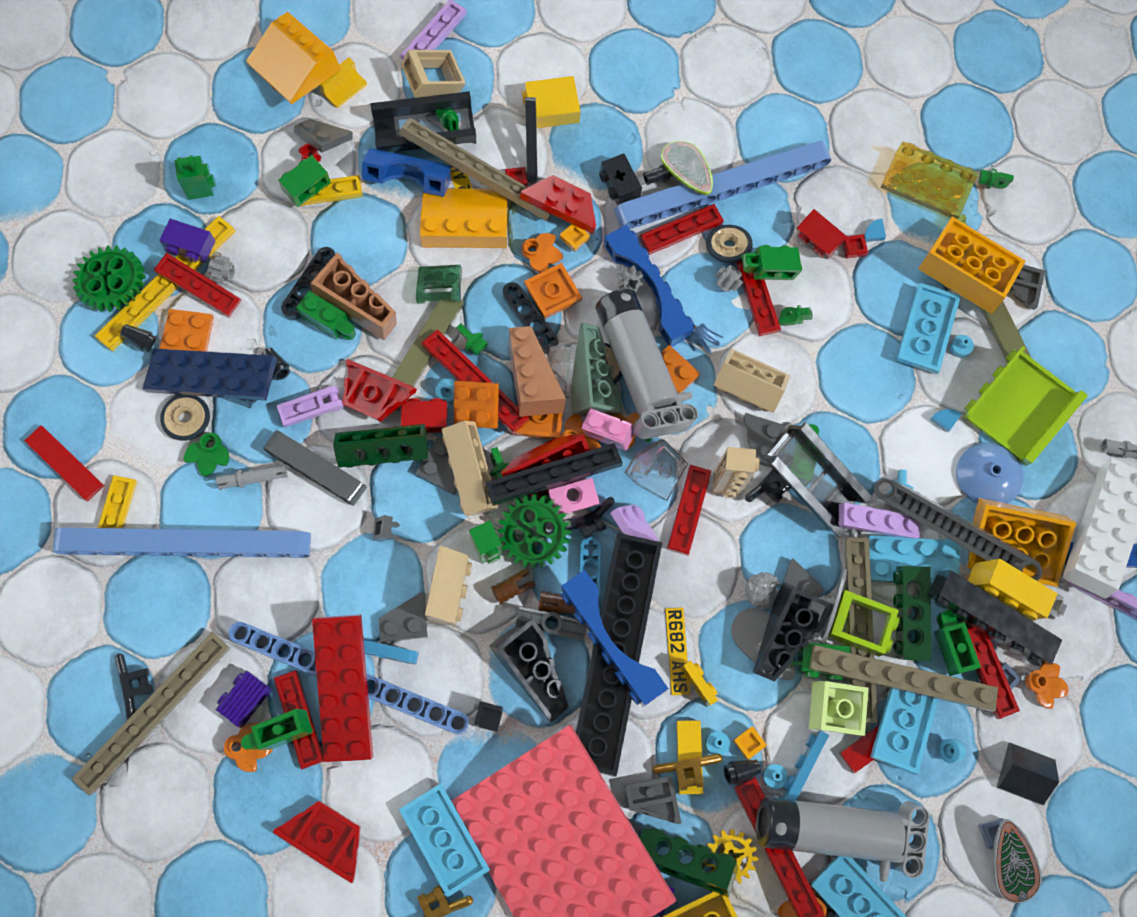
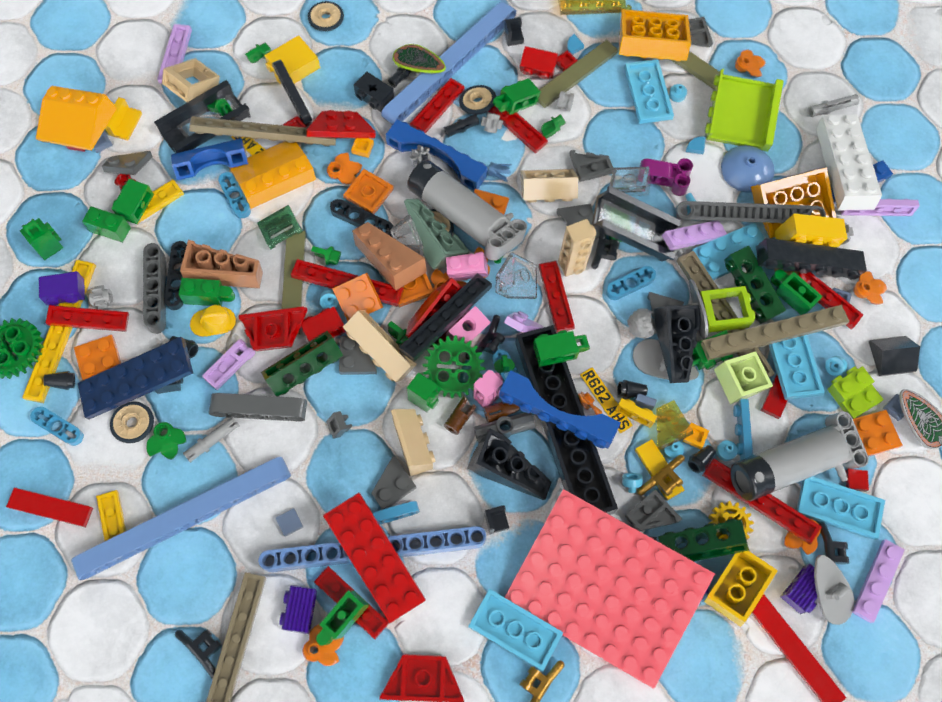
camera: 25 degrees left, 5 degrees down
none -> dark azure beam [30,407,84,446]
none -> green brick [82,206,131,243]
none -> sand blue tile [94,131,113,153]
none -> dark grey beam [143,243,166,334]
none -> yellow piece [190,305,236,337]
none -> dark azure beam [218,172,251,219]
none -> green piece [245,42,272,63]
none -> sand blue tile [276,508,303,537]
none -> tan wheel [308,1,344,31]
none -> black pin [444,114,480,138]
none -> bright pink brick [473,370,503,407]
none -> green piece [494,355,515,373]
none -> black panel [504,17,524,46]
none -> green brick [533,330,590,367]
none -> olive tile [538,40,618,108]
none -> light grey wheel [557,91,574,111]
none -> dark grey wing [569,150,614,182]
none -> orange plate [578,392,602,415]
none -> dark azure beam [606,266,656,300]
none -> clear slope [609,167,651,196]
none -> black cone [617,380,648,399]
none -> medium azure tile [622,473,643,493]
none -> sand blue tile [634,394,657,411]
none -> magenta piece [638,158,693,196]
none -> clear yellow wing [656,400,693,450]
none -> orange plate [735,50,766,77]
none -> lime plate [827,366,884,419]
none -> red tile [845,469,869,492]
none -> orange plate [853,410,903,457]

